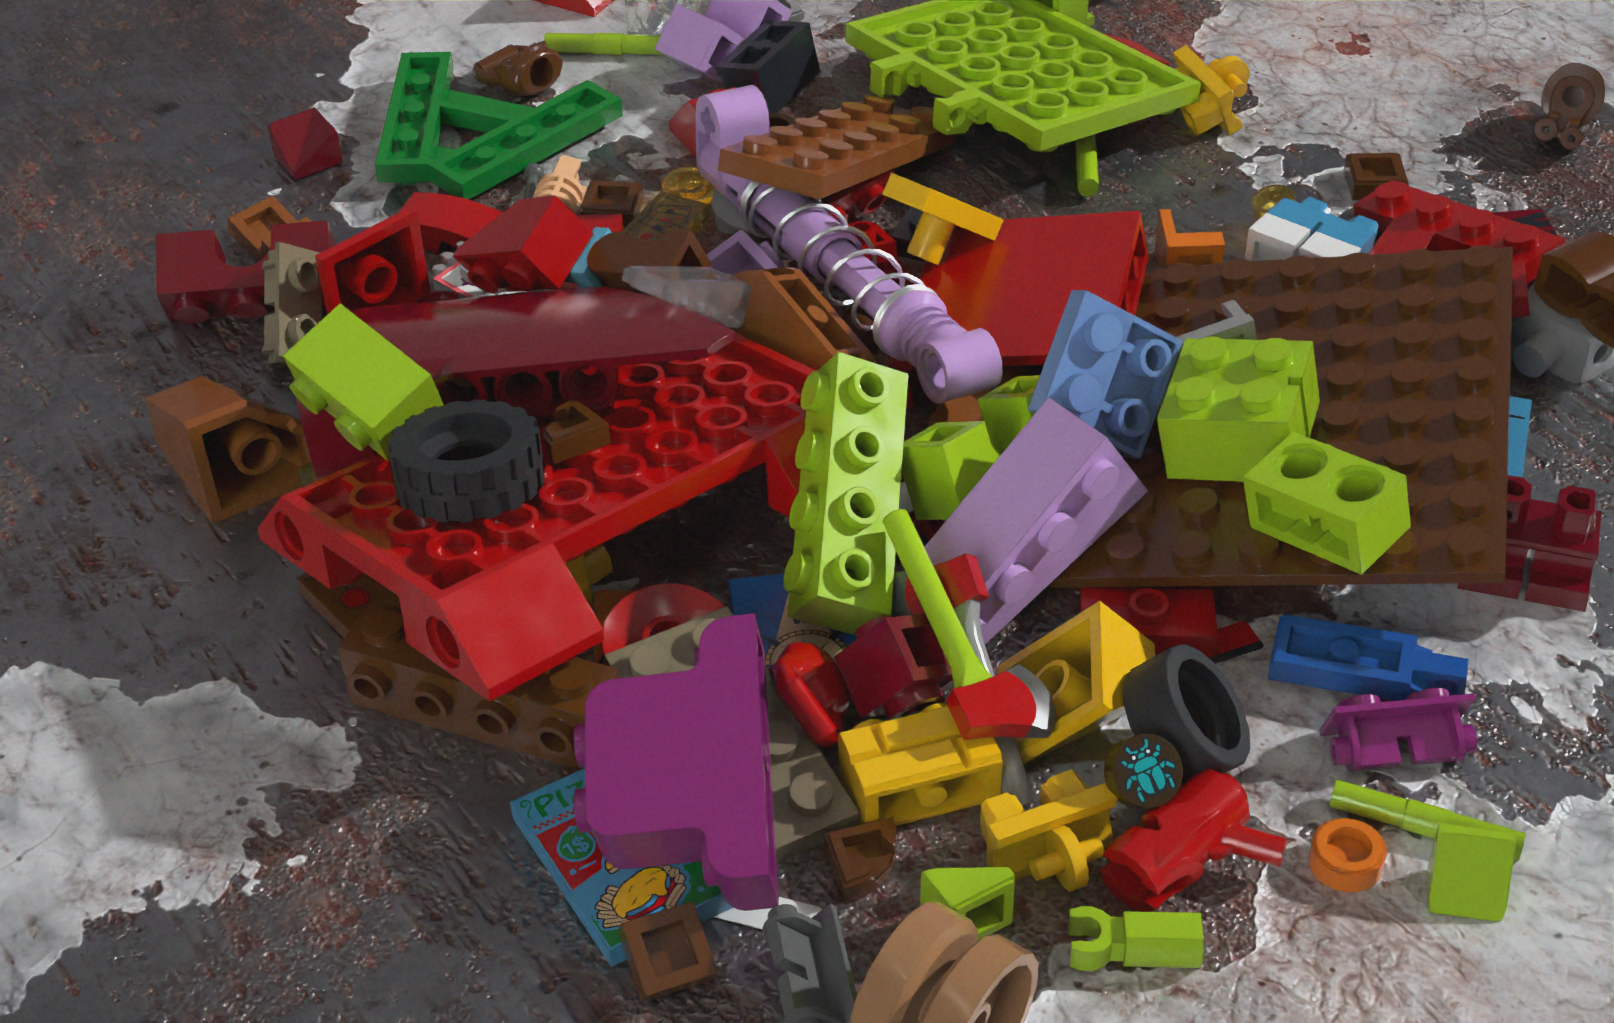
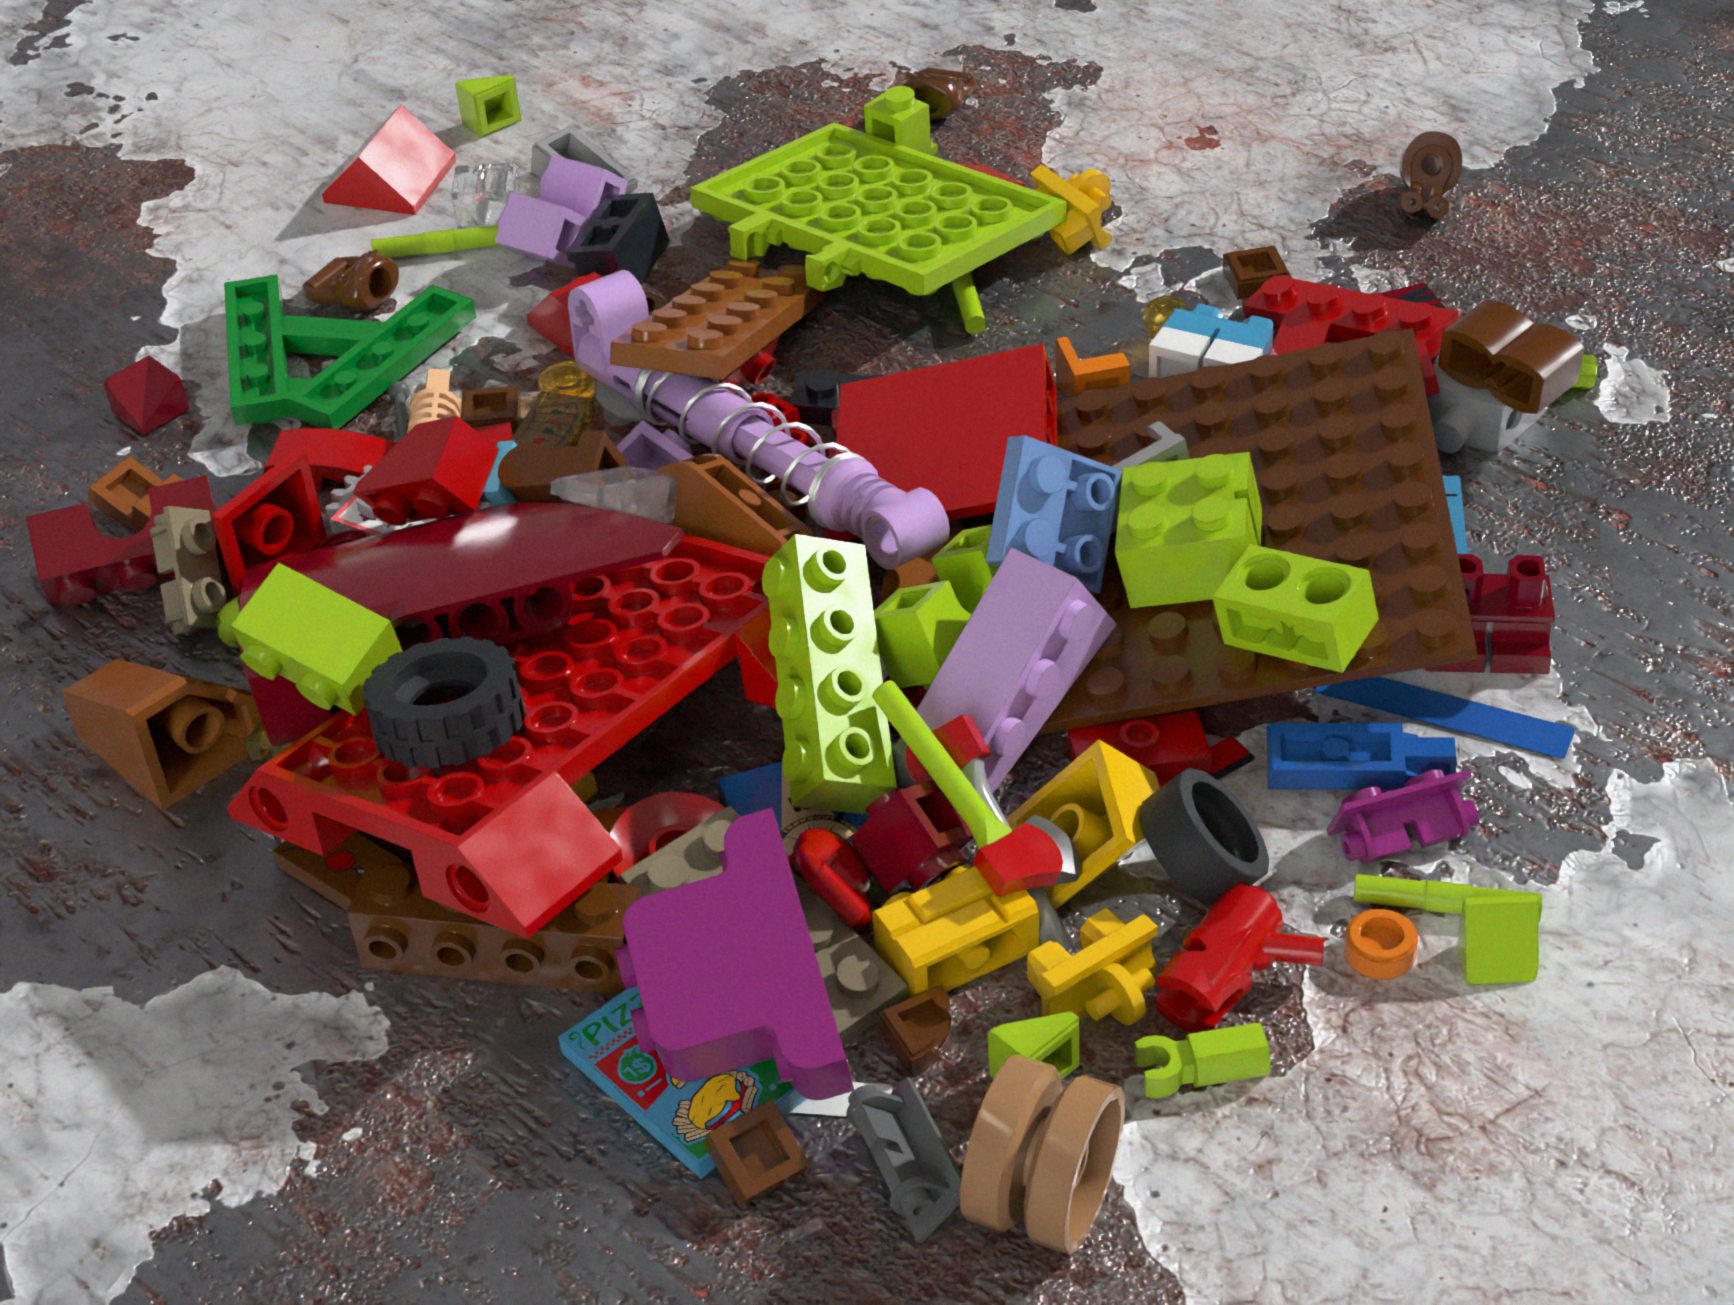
camera: 10 degrees left, 0 degrees up
reddish brown tile [543,398,611,465] -> none
yellow tile [882,173,1004,265] -> none
tile [1104,733,1183,809] -> none
none -> blue sticker [1315,676,1576,759]

